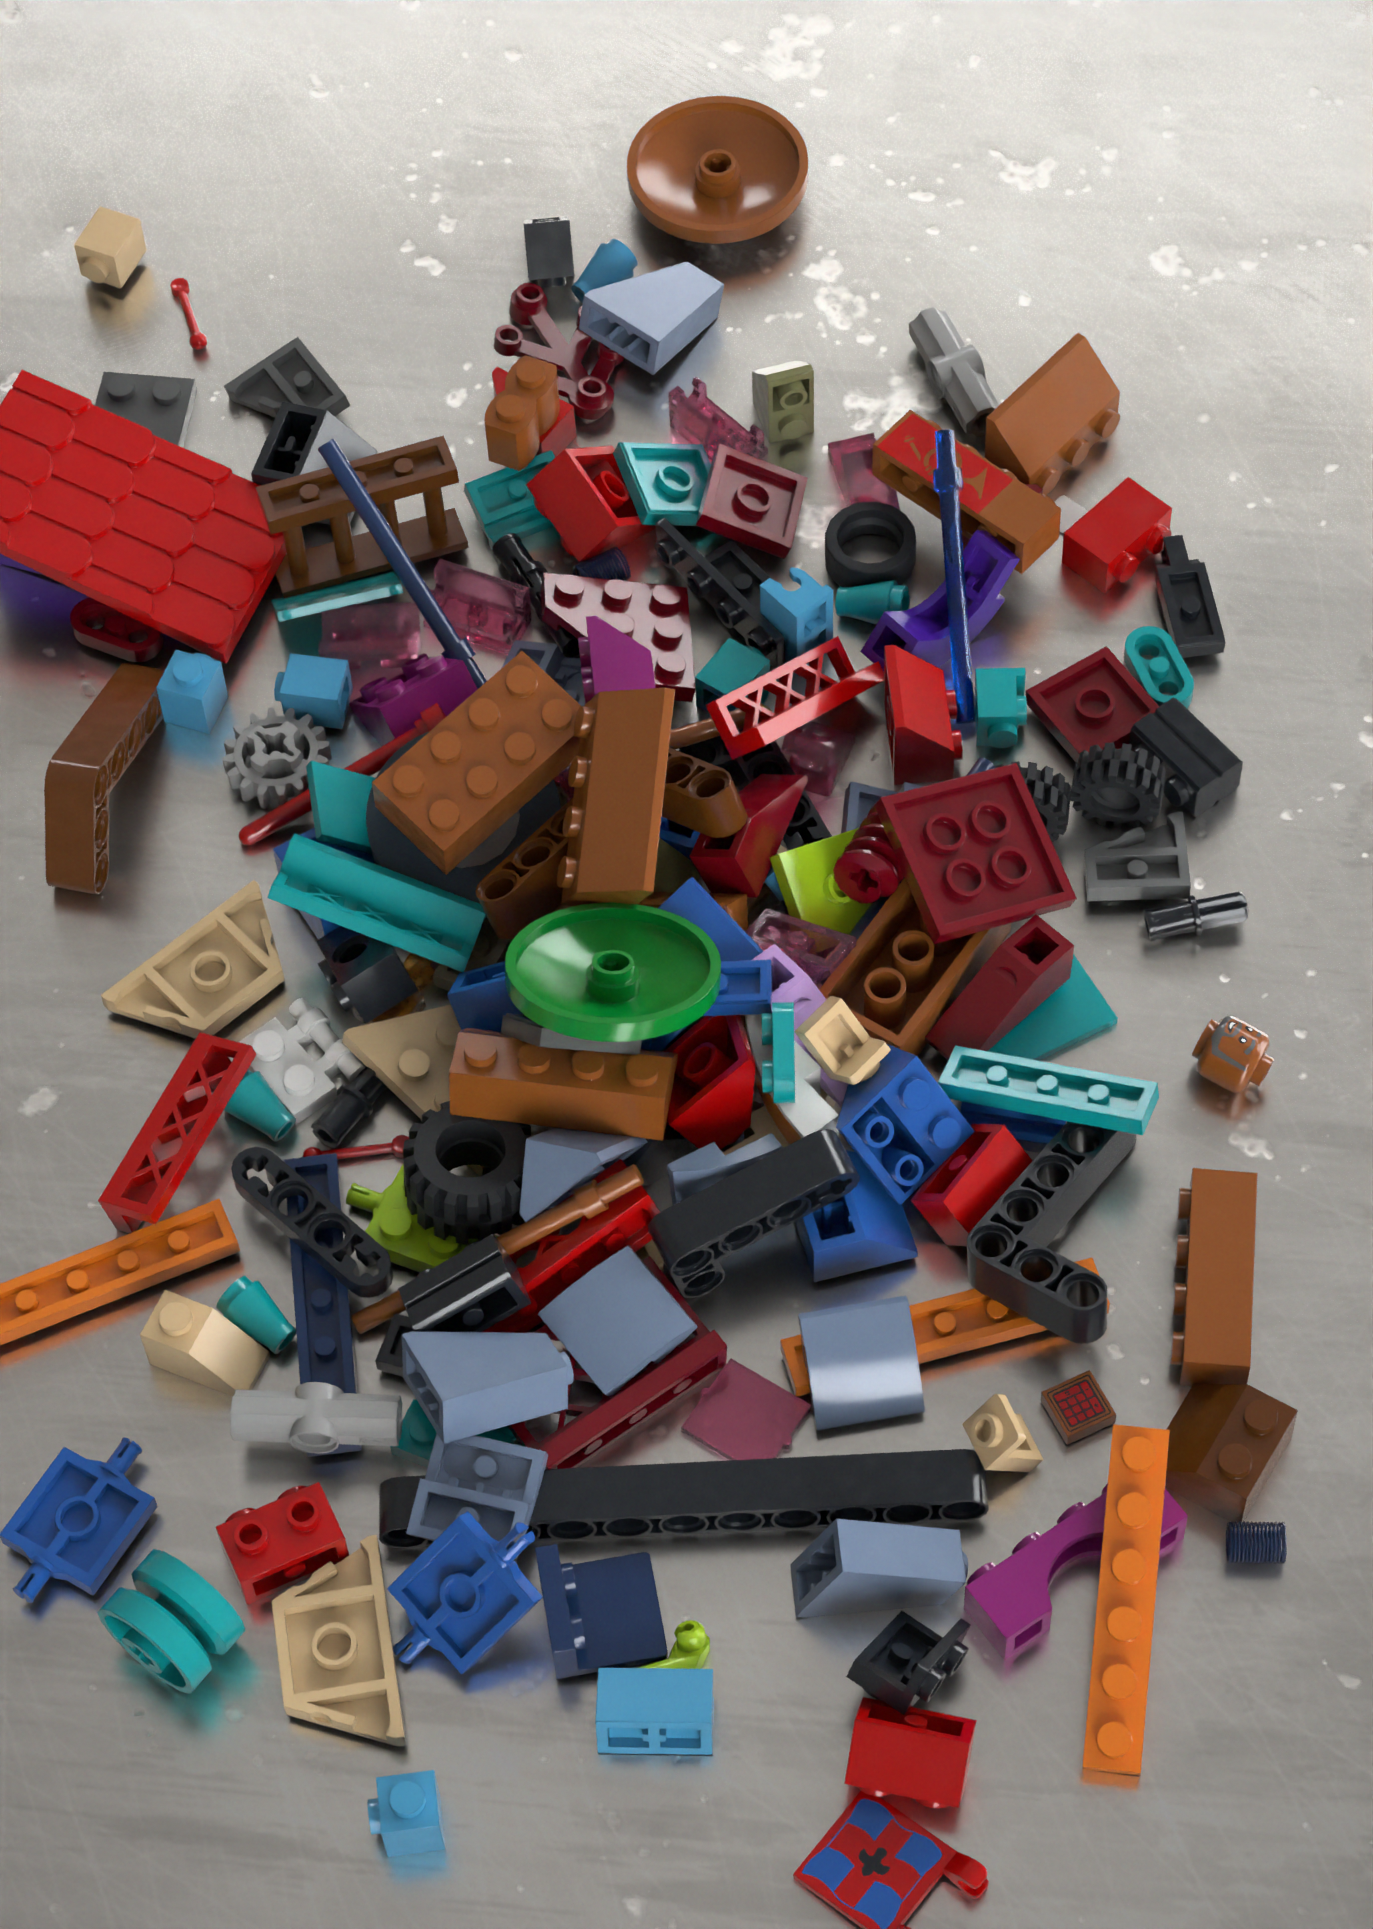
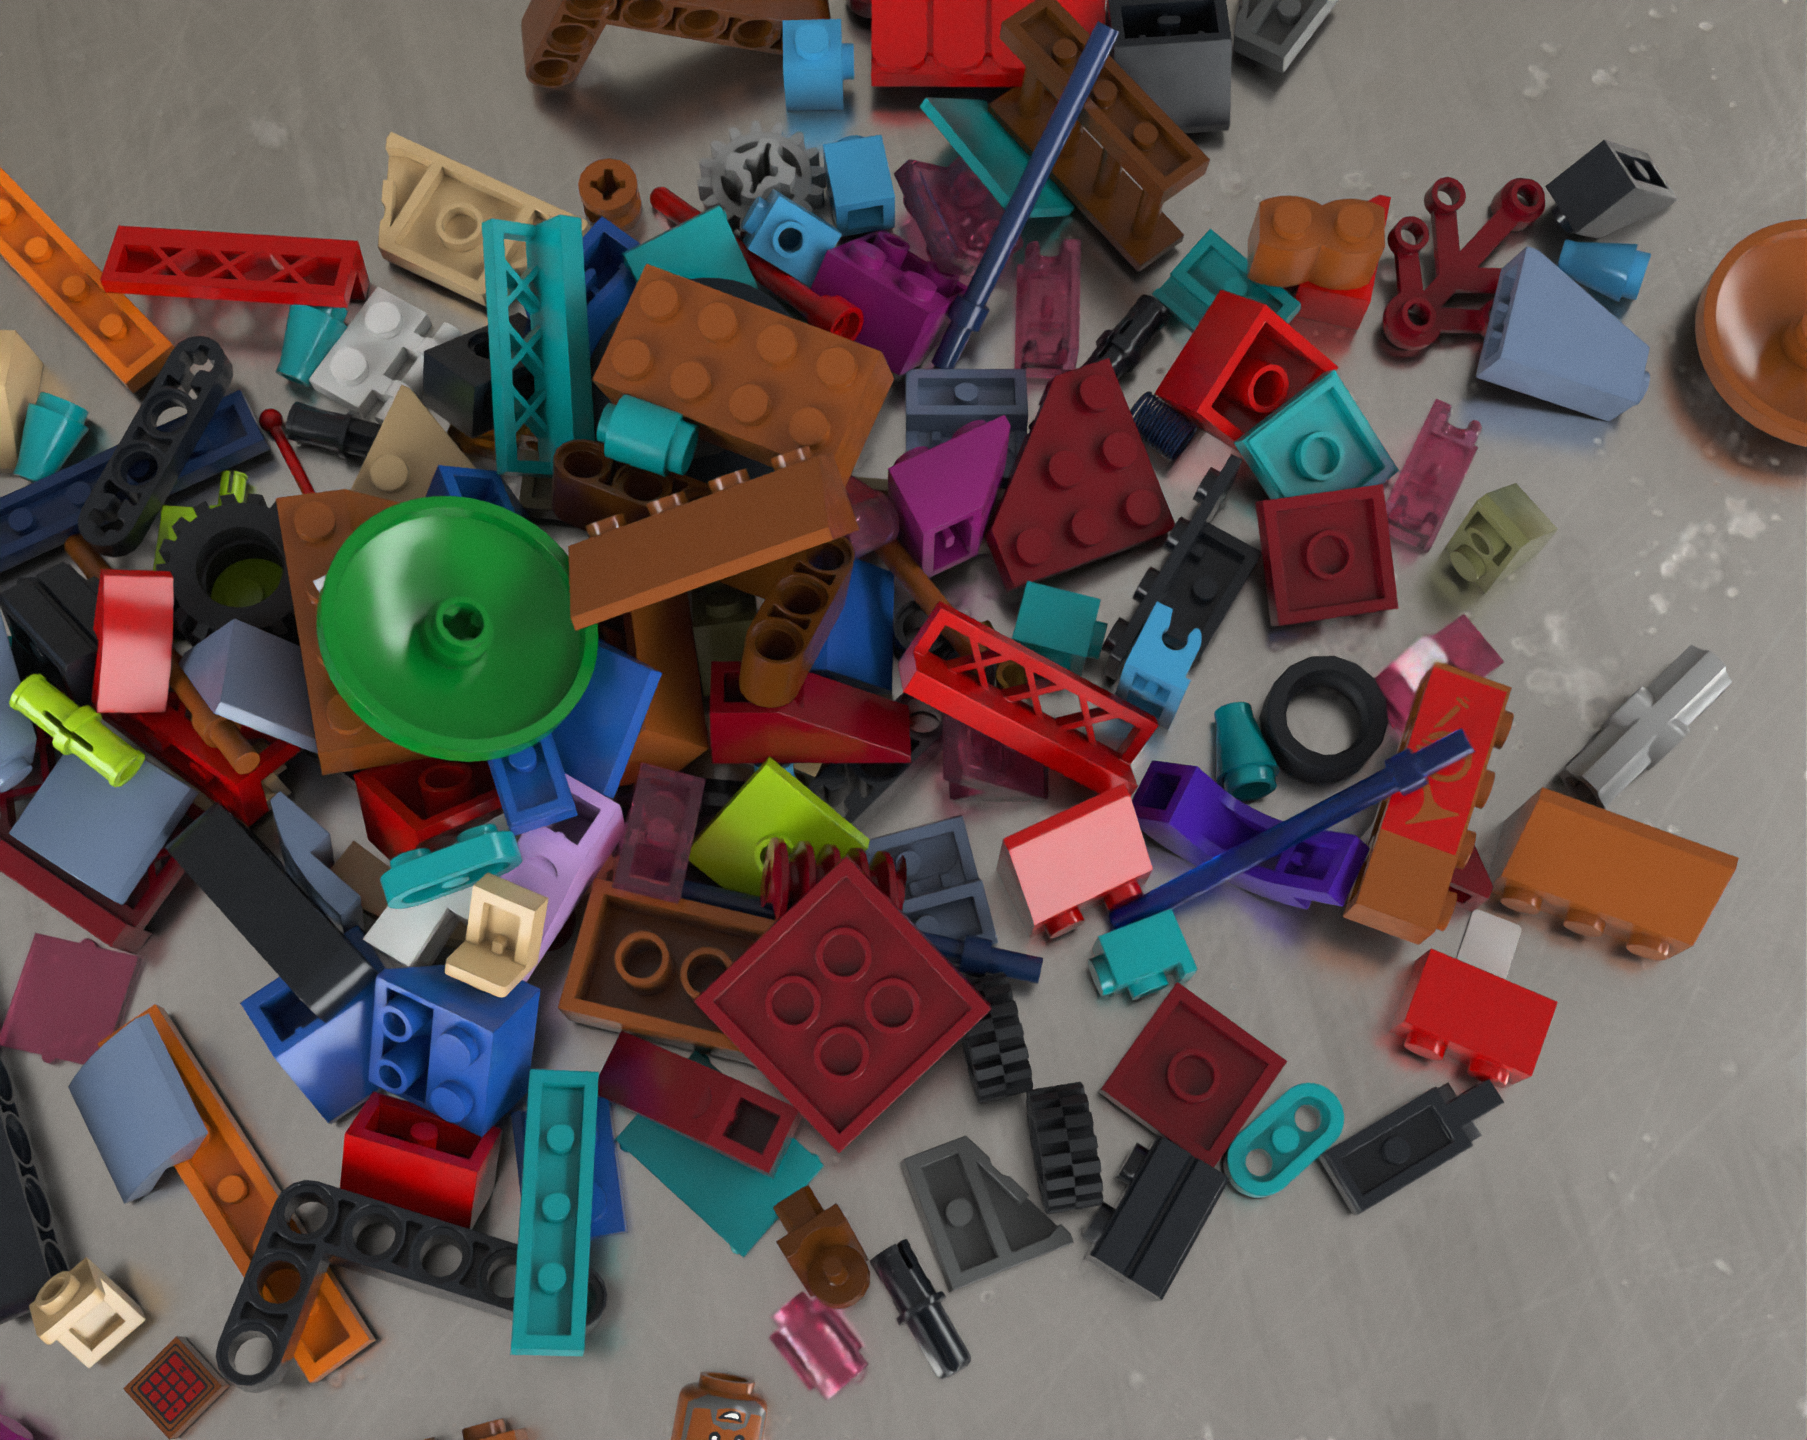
camera: 65 degrees right, 15 degrees up
none -> lime pin [9,673,145,788]
none -> slope [91,569,174,713]
none -> dark orange wheel [578,158,643,232]
none -> teal brick [596,394,700,477]
none -> dark azure brick [741,189,842,287]
none -> clear pink brick [769,1291,869,1401]
none -> reddish brown hips [773,1185,870,1309]

